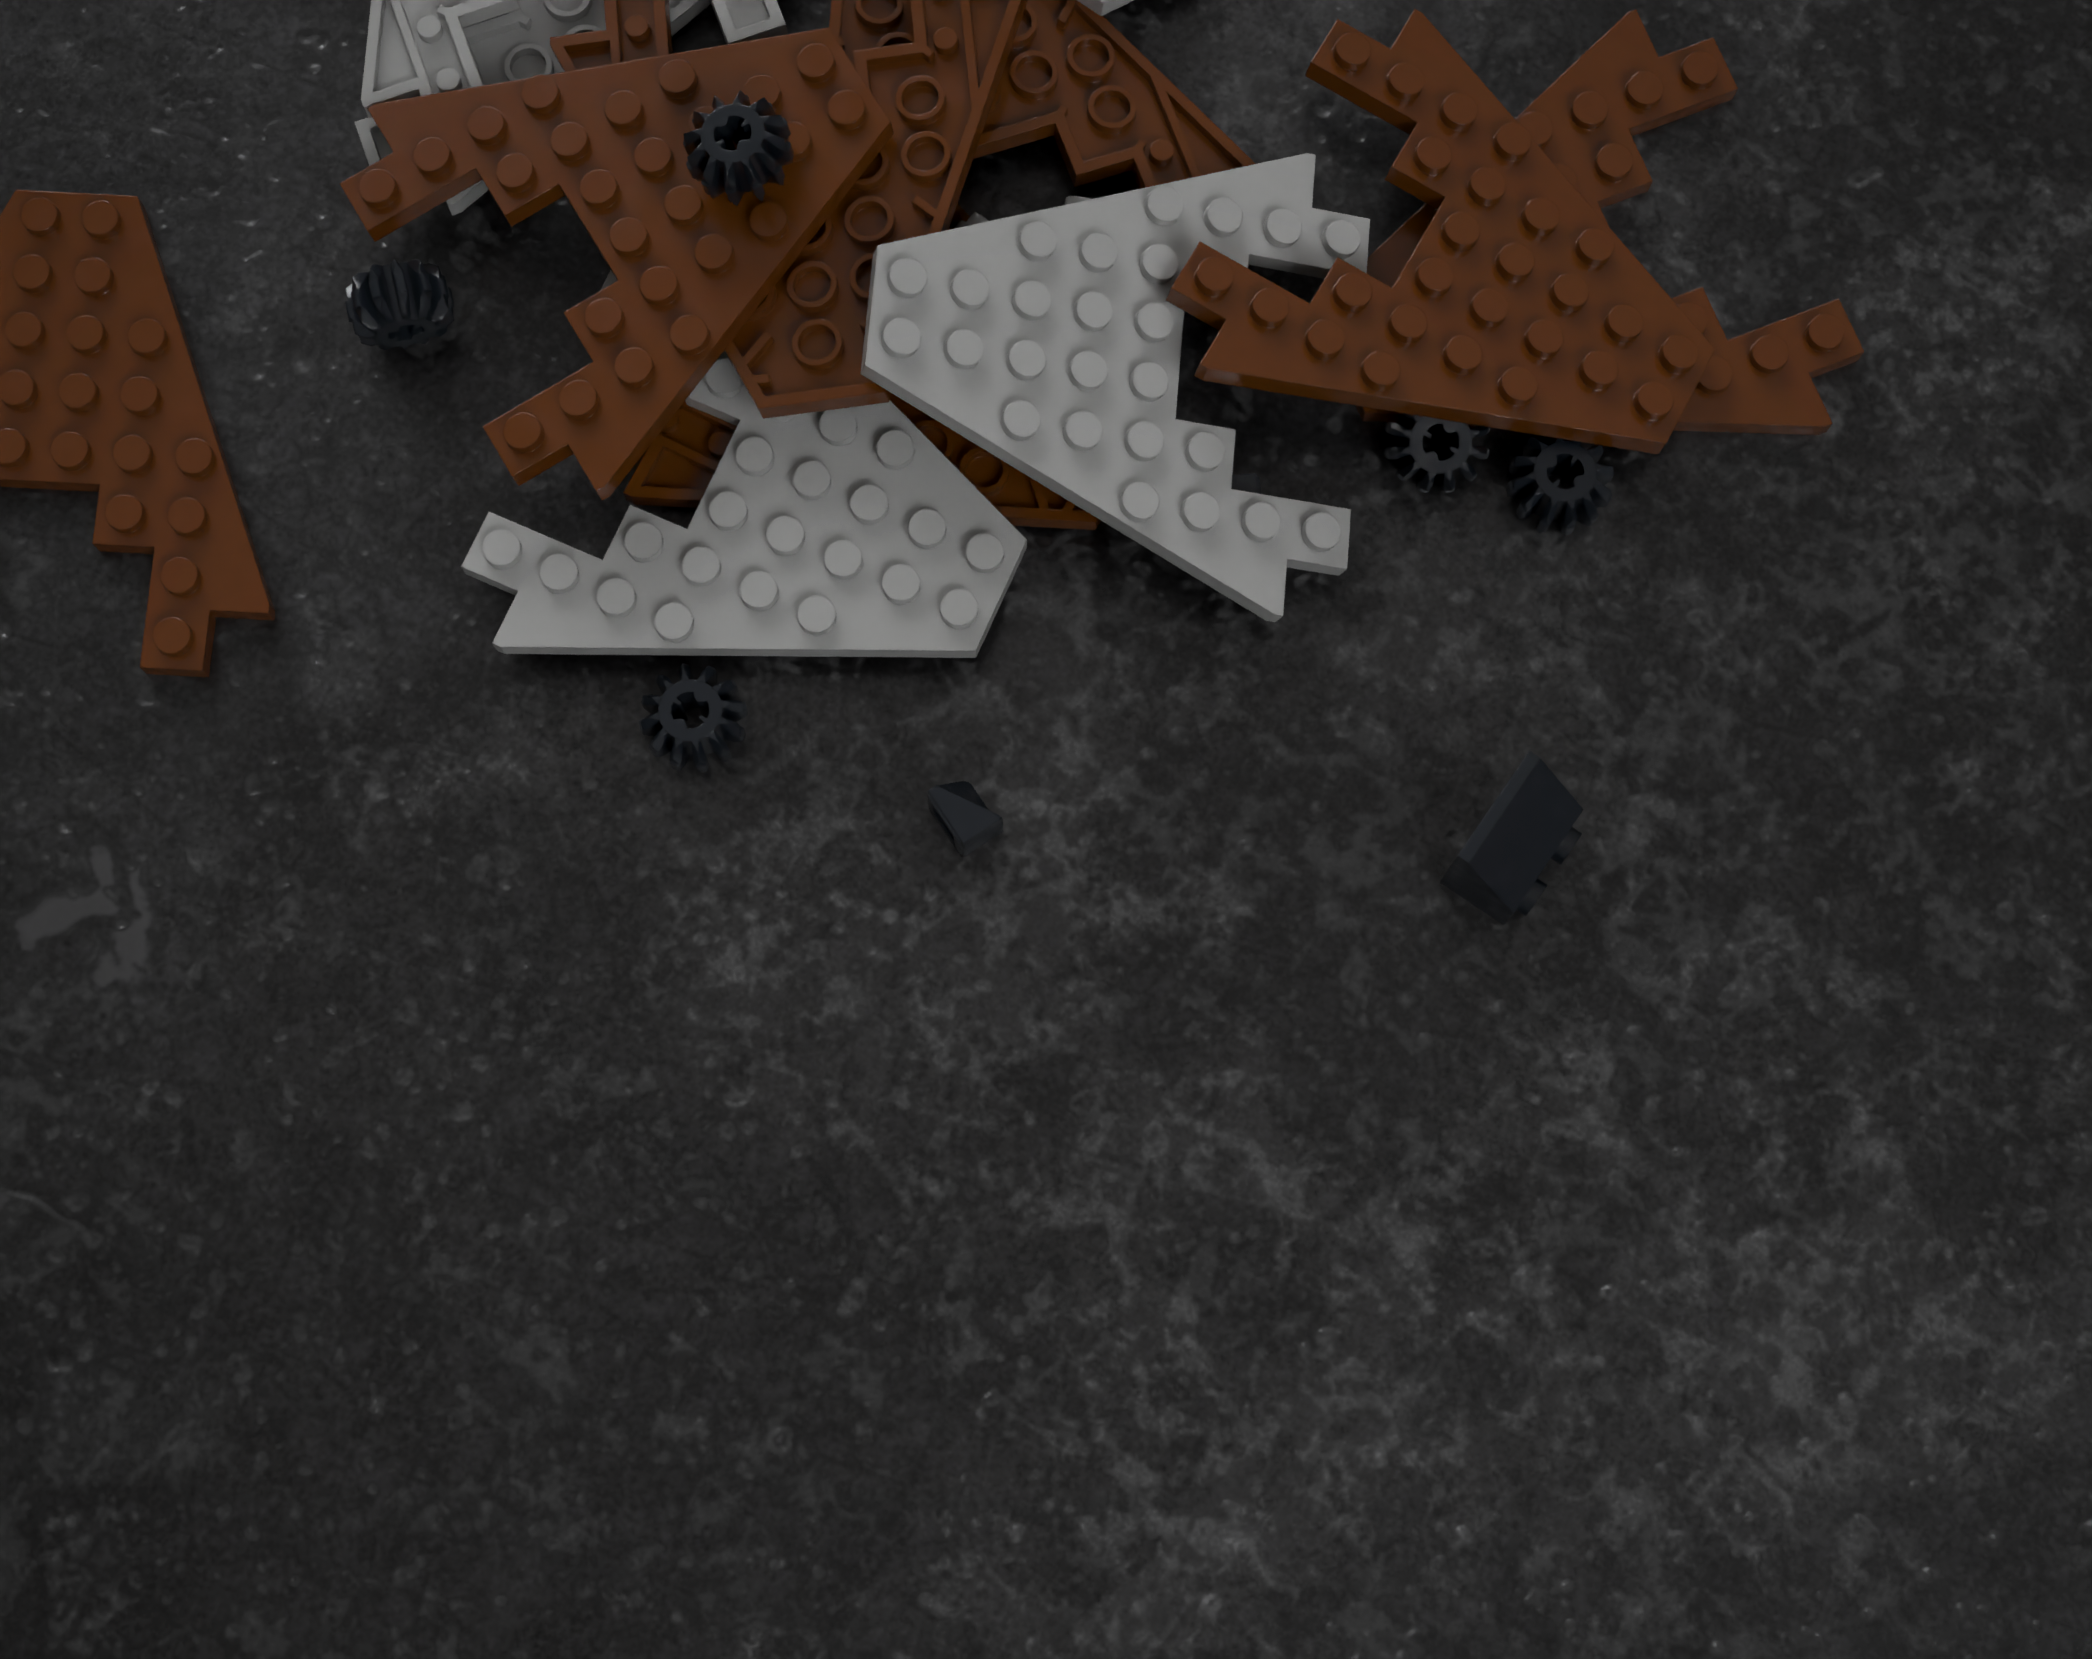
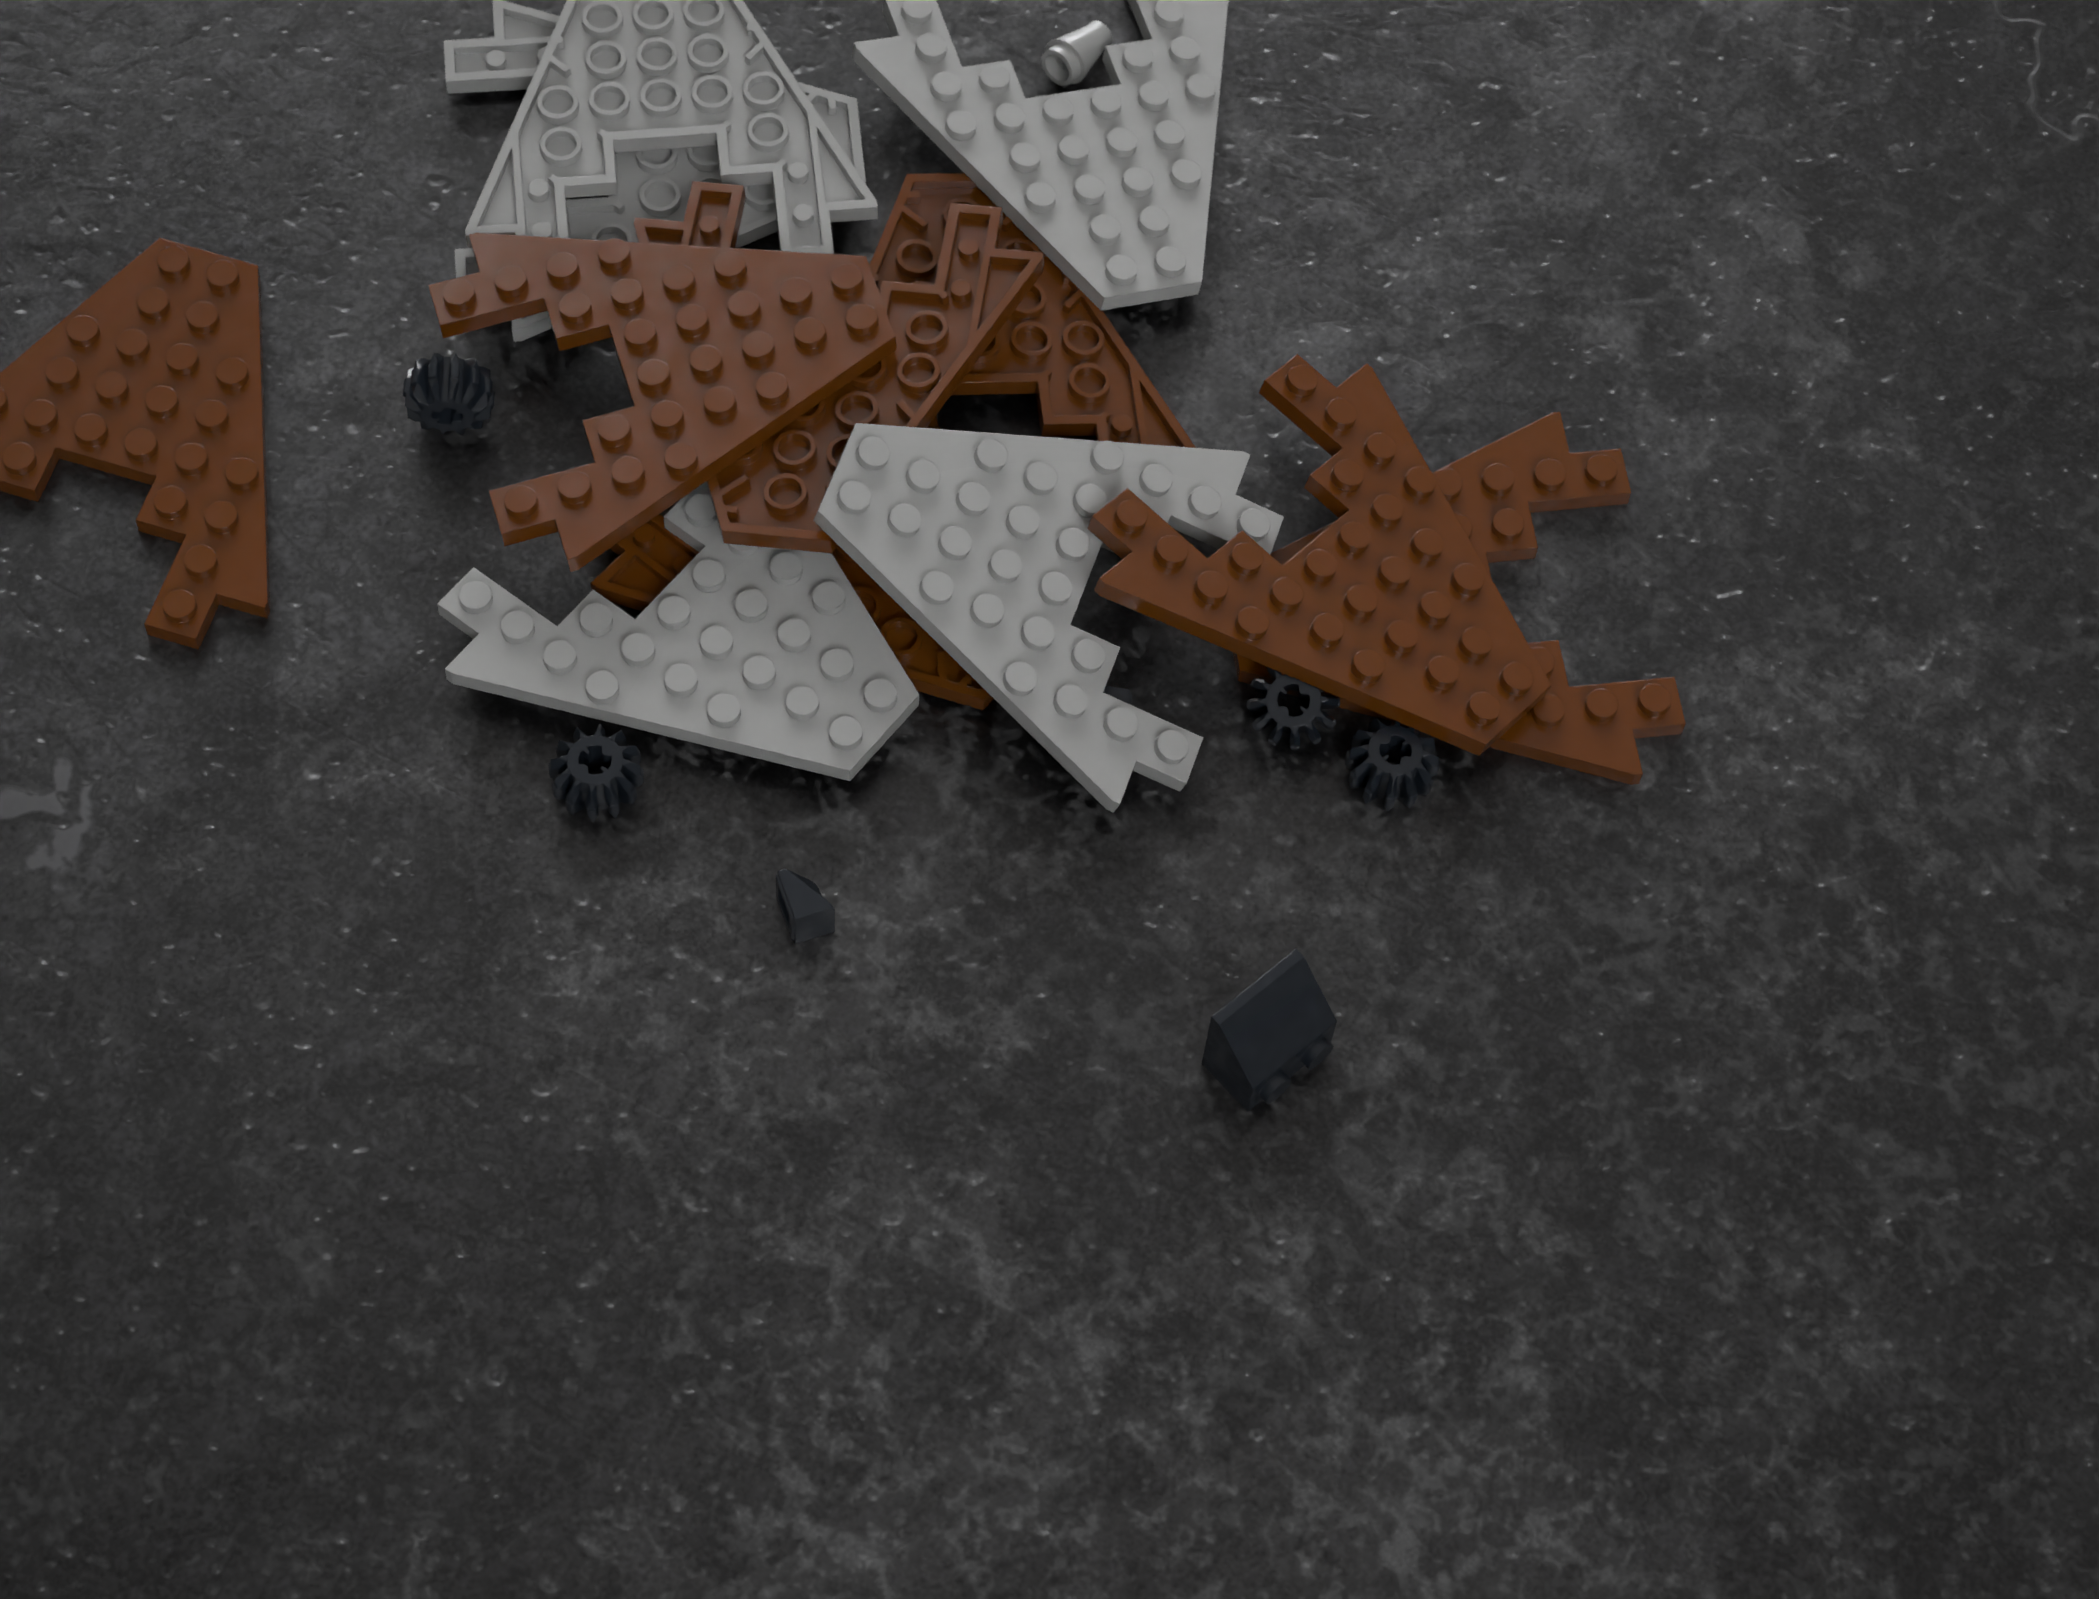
camera: 10 degrees right, 15 degrees down
black gear [683,90,794,206] -> none

